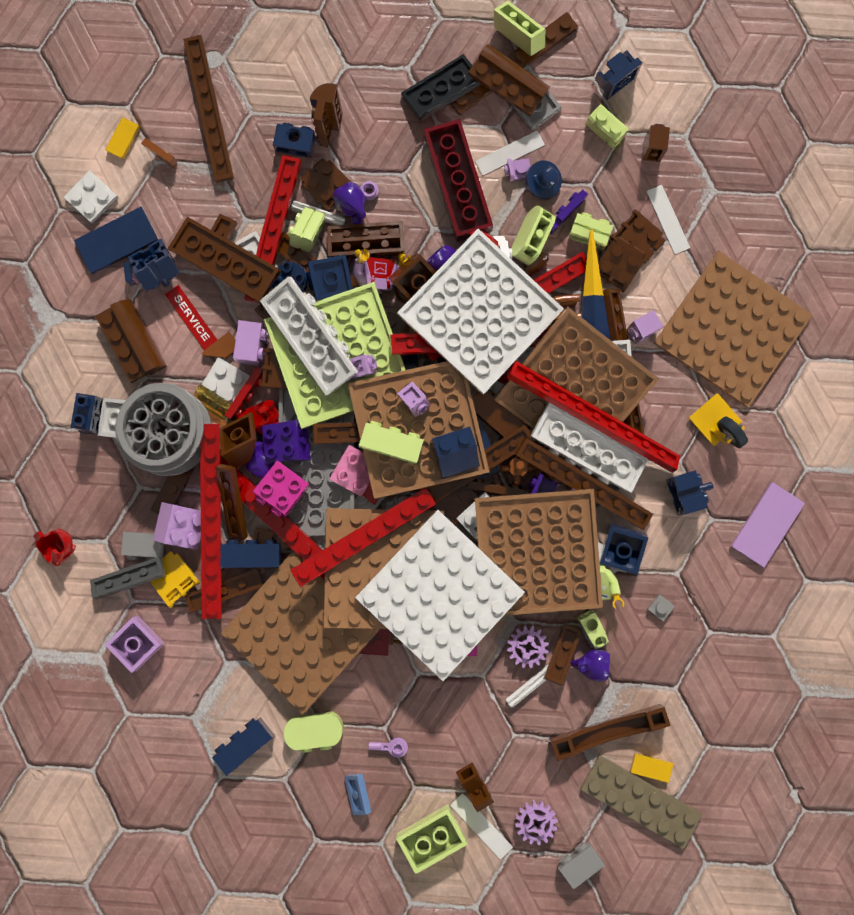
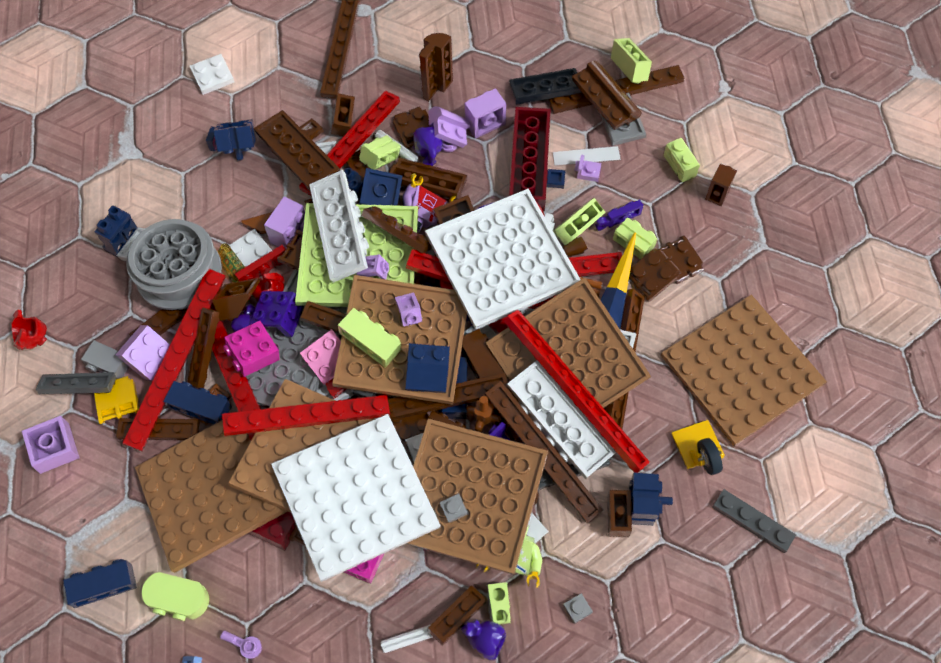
camera: 20 degrees right, 20 degrees down
dark blue tile [74,206,159,275] -> none
reddish brown brick [95,299,167,383] -> none
yellow tile [105,117,140,160] -> none
dark orange tile [141,138,177,168] -> none
red sticker [165,285,217,350] -> none
dark blue brick [273,123,316,158] -> none
lavender gear [507,625,549,668] -> none
dark blue plate [525,160,562,199] -> none
dark blue panel [595,50,642,100] -> none
dark blue slope [600,523,649,575] -> none
lavender brick [627,310,663,344] -> none
white sticker [647,185,690,254] -> none
lavender tile [730,482,805,568] -> none
none -> reddish brown brick [330,93,355,137]
none -> reddish brown plate [361,206,432,254]
none -> lavender brick [428,106,470,148]
none -> light grey plate [440,494,468,523]
none -> lavender brick [465,88,506,139]
none -> dark blue tile [547,169,565,189]
none -> reddish brown brick [607,490,632,537]
none -> dark grey plate [712,489,796,553]

